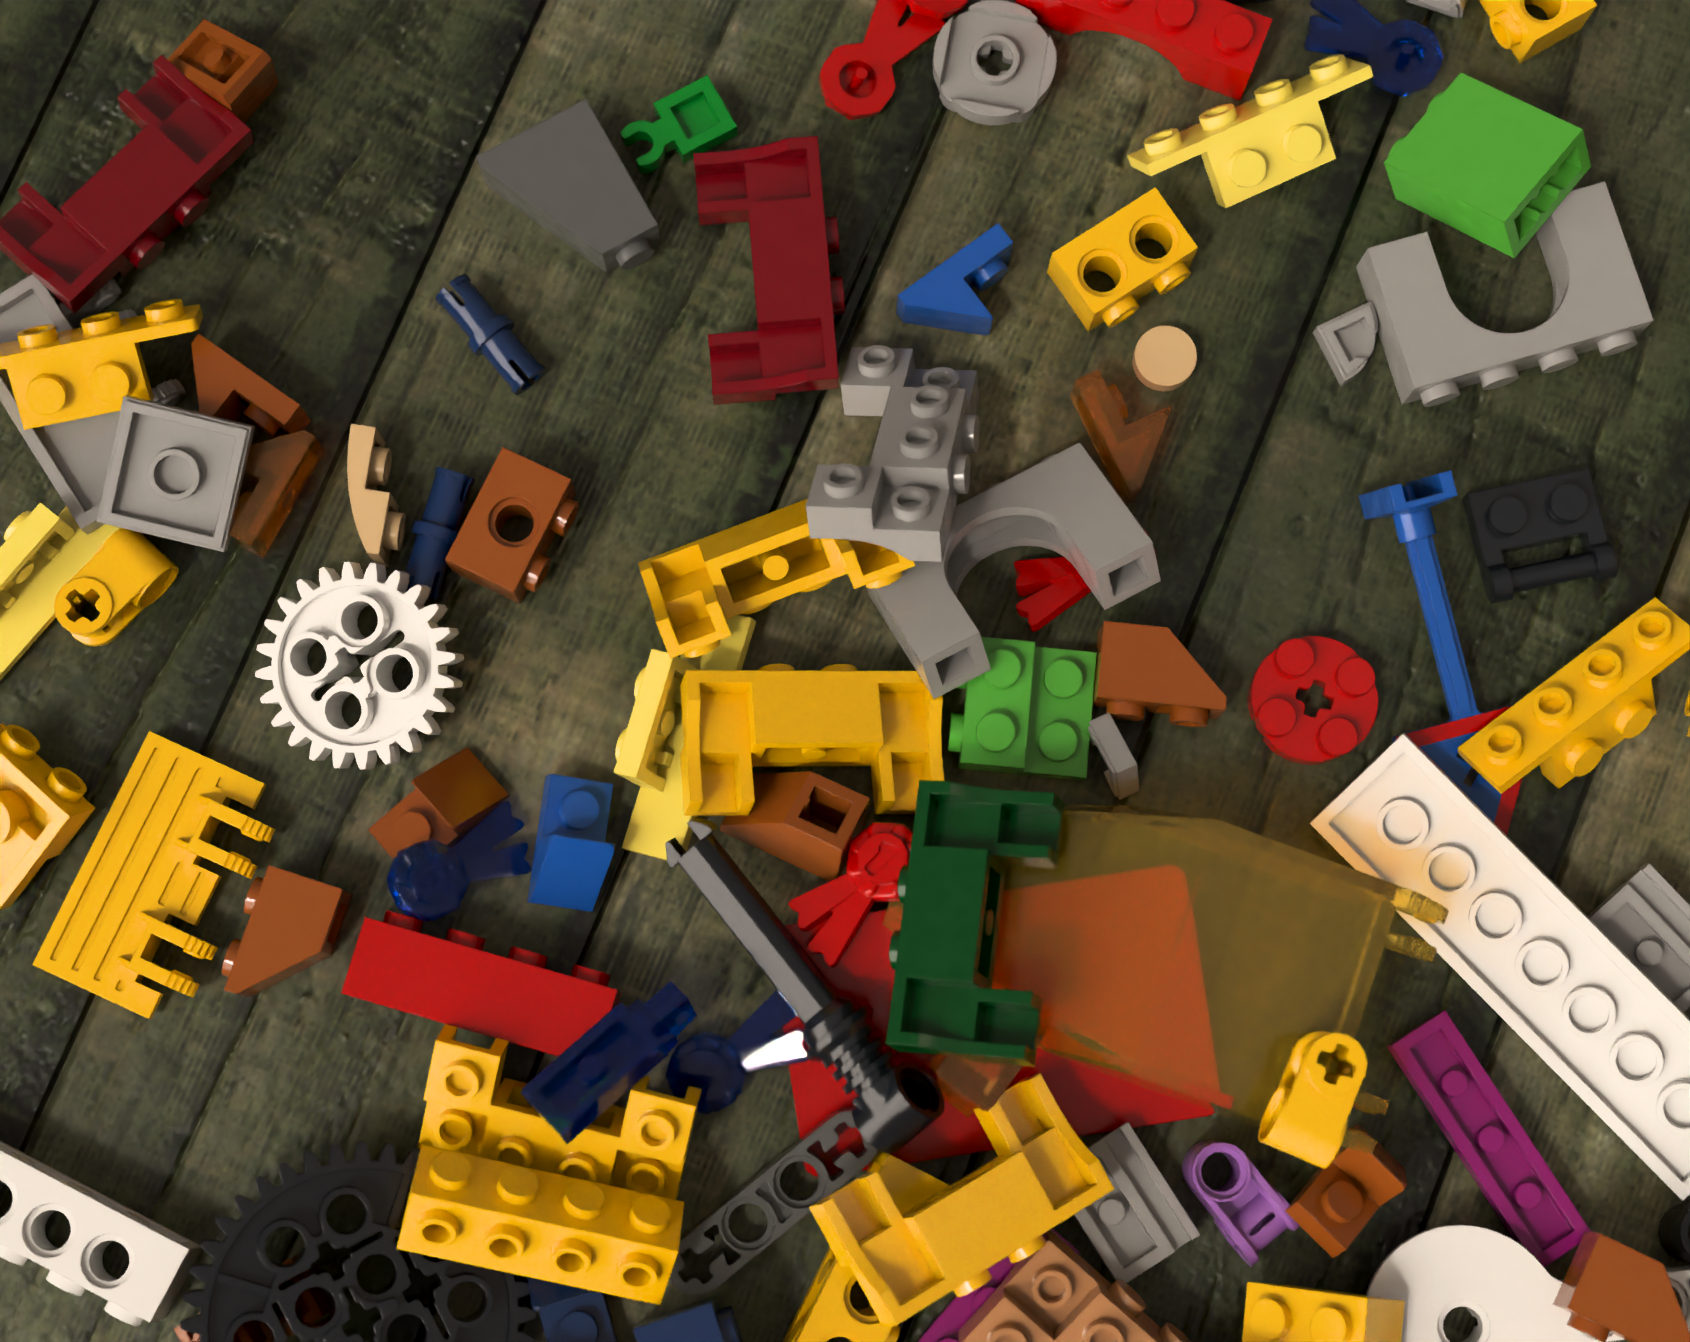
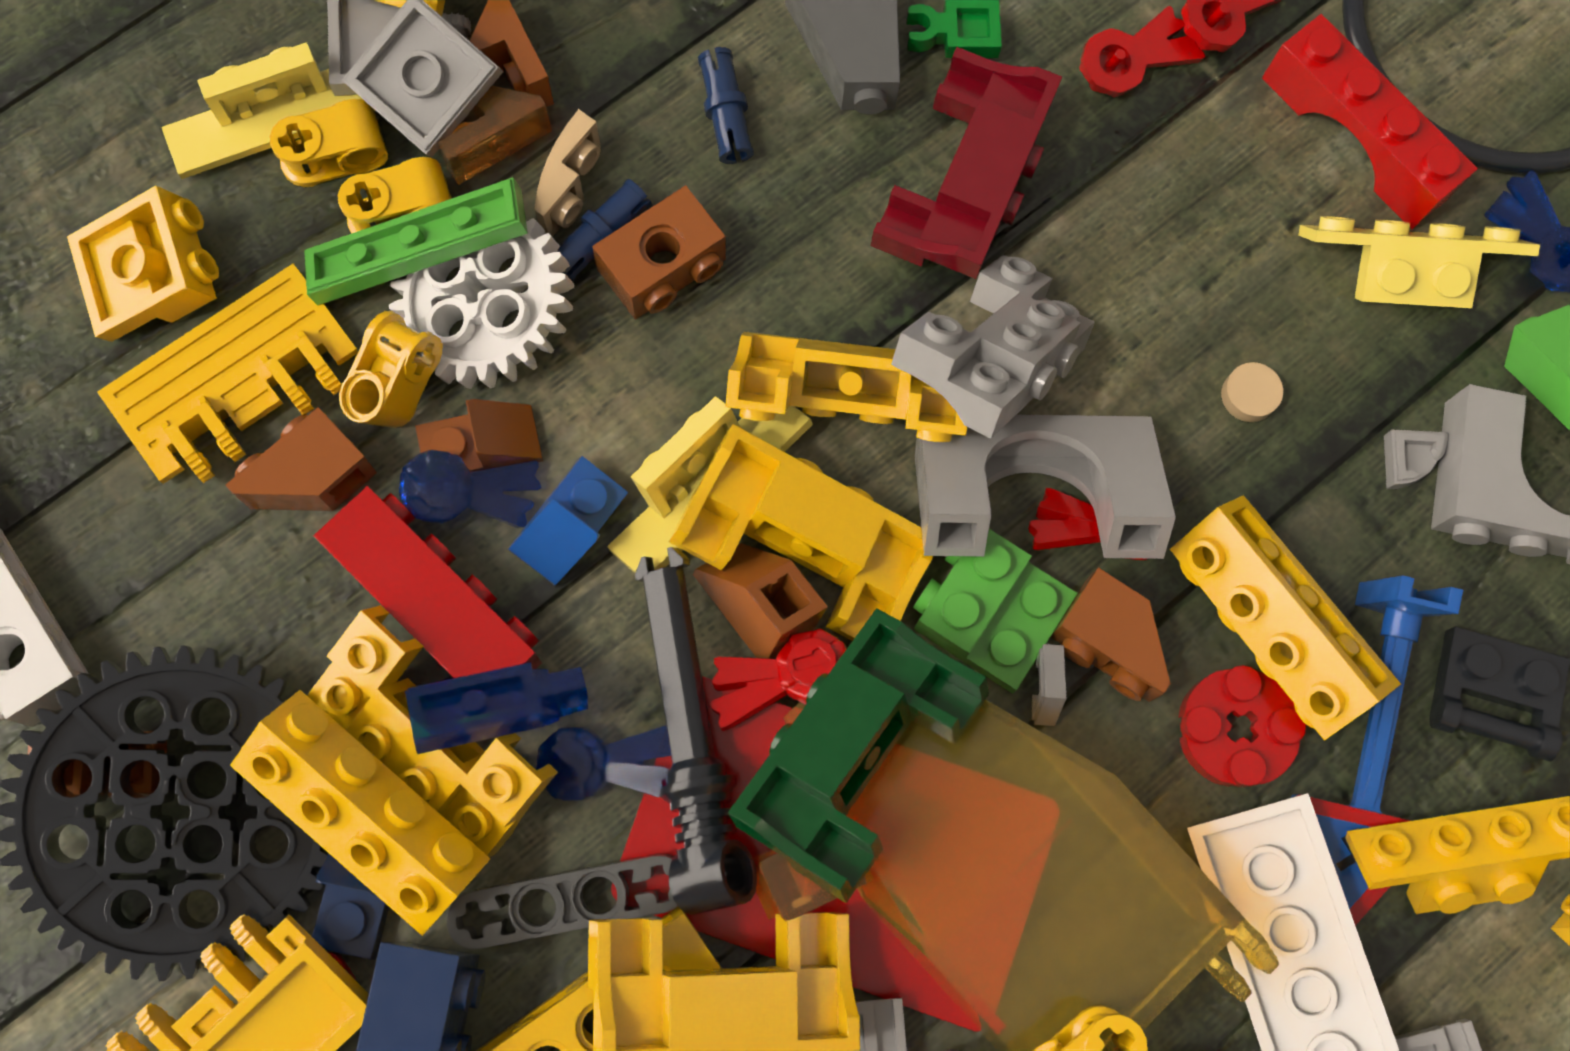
camera: 25 degrees right, 5 degrees down
blue slope [896,223,1013,335] -> none
light grey plate [933,0,1057,125] -> none
yellow brick [1047,187,1198,332] -> none
clear orange slope [1070,370,1171,505] -> none
none -> bright green tile [304,177,528,306]
none -> yellow piece [338,157,452,234]
none -> yellow piece [339,311,443,428]
none -> yellow brick [1170,495,1401,741]

